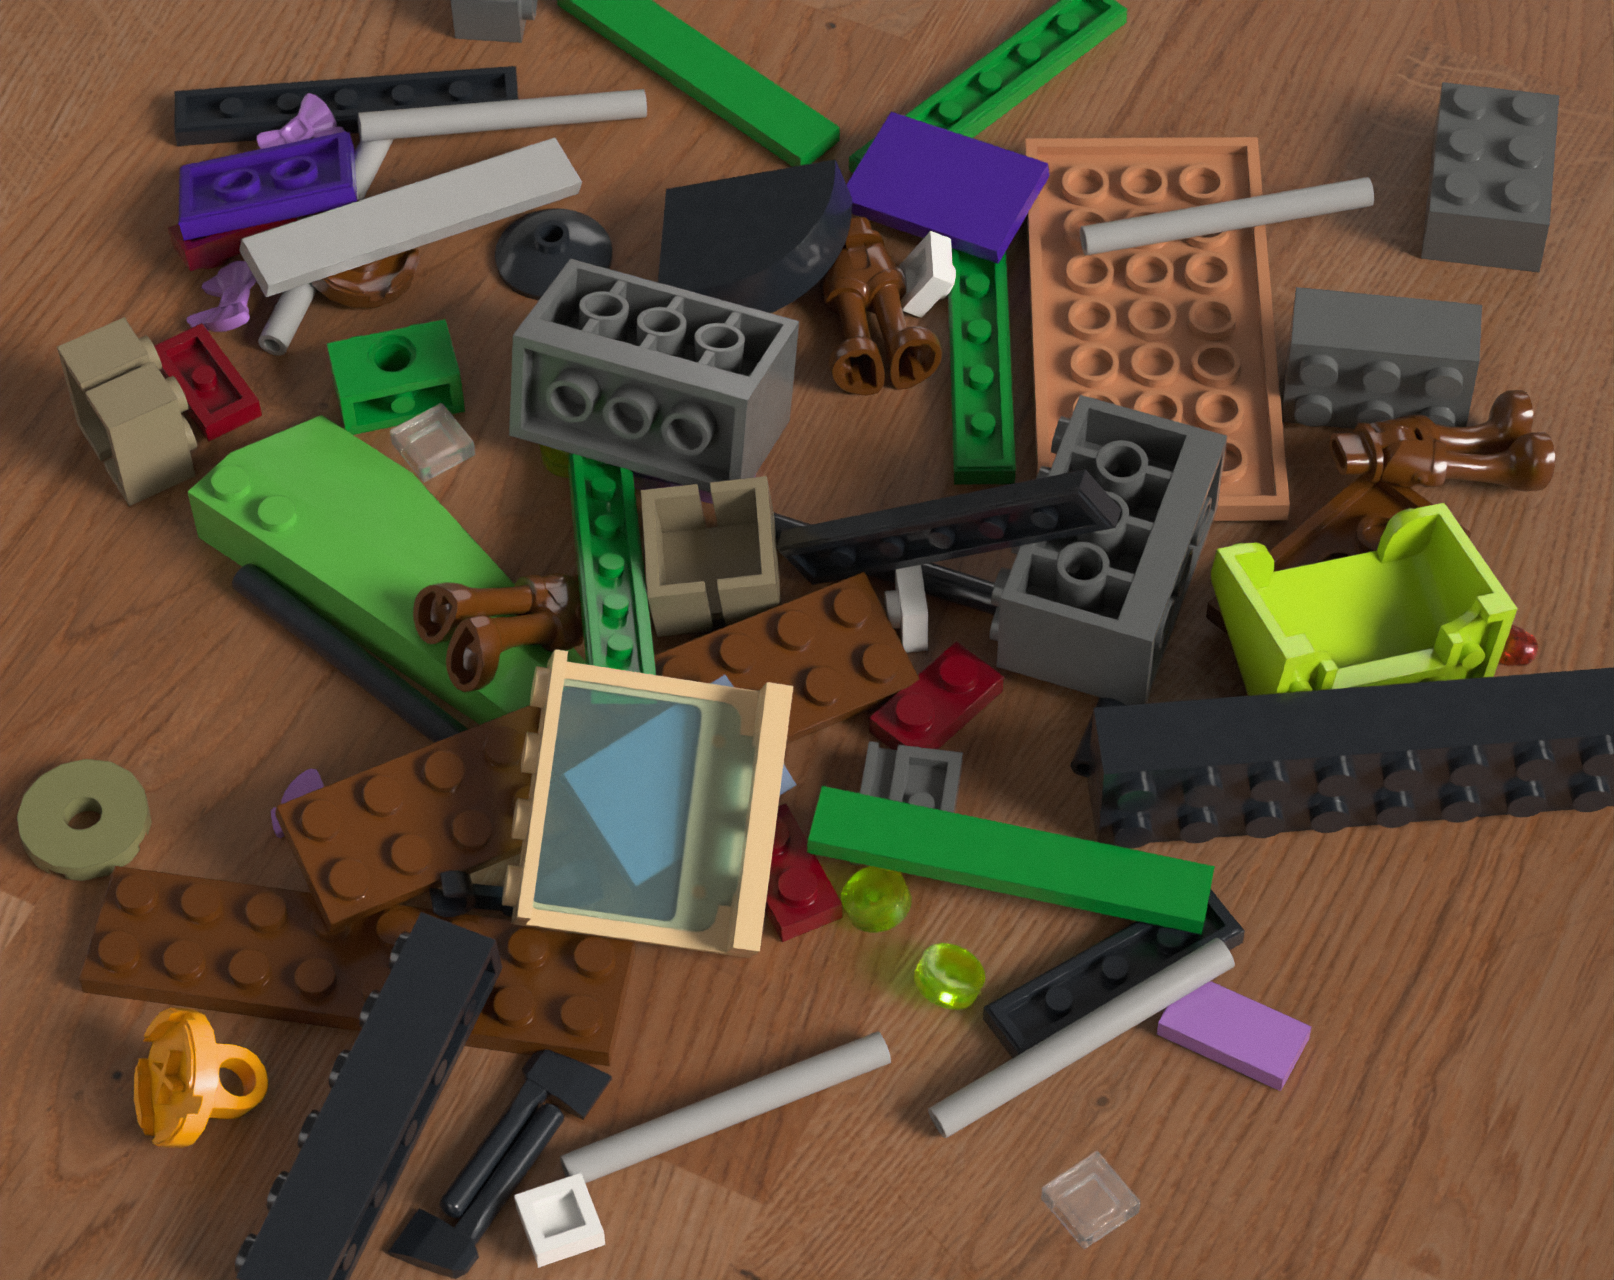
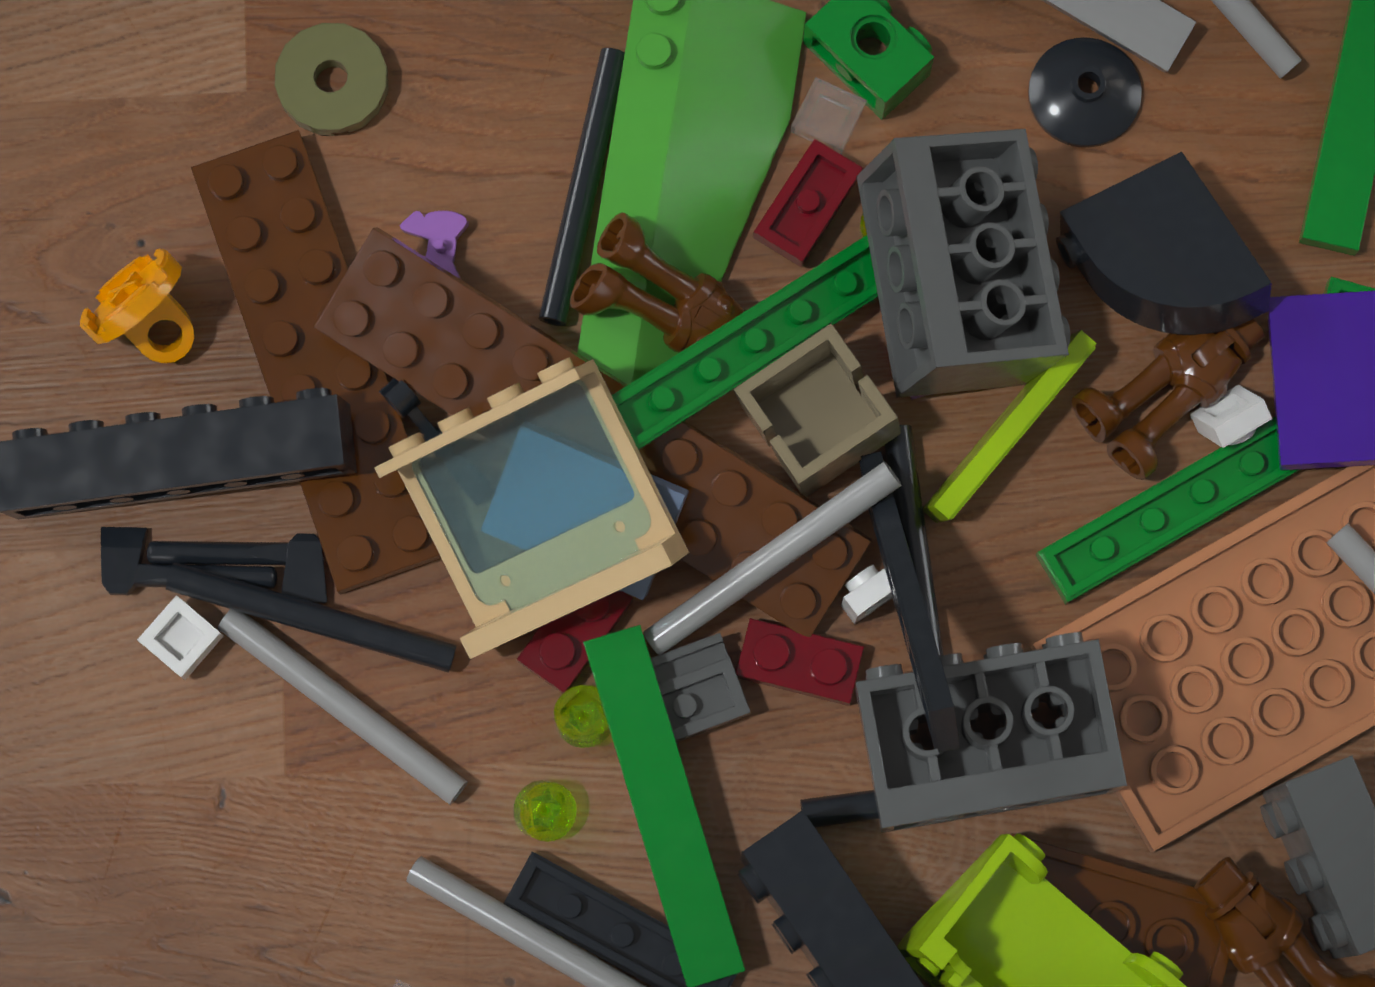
camera: 60 degrees right, 25 degrees up
none -> black piece [166,562,457,673]
none -> light grey piece [643,461,902,655]
none -> dark red plate [753,138,863,268]
none -> lime tile [923,330,1097,523]

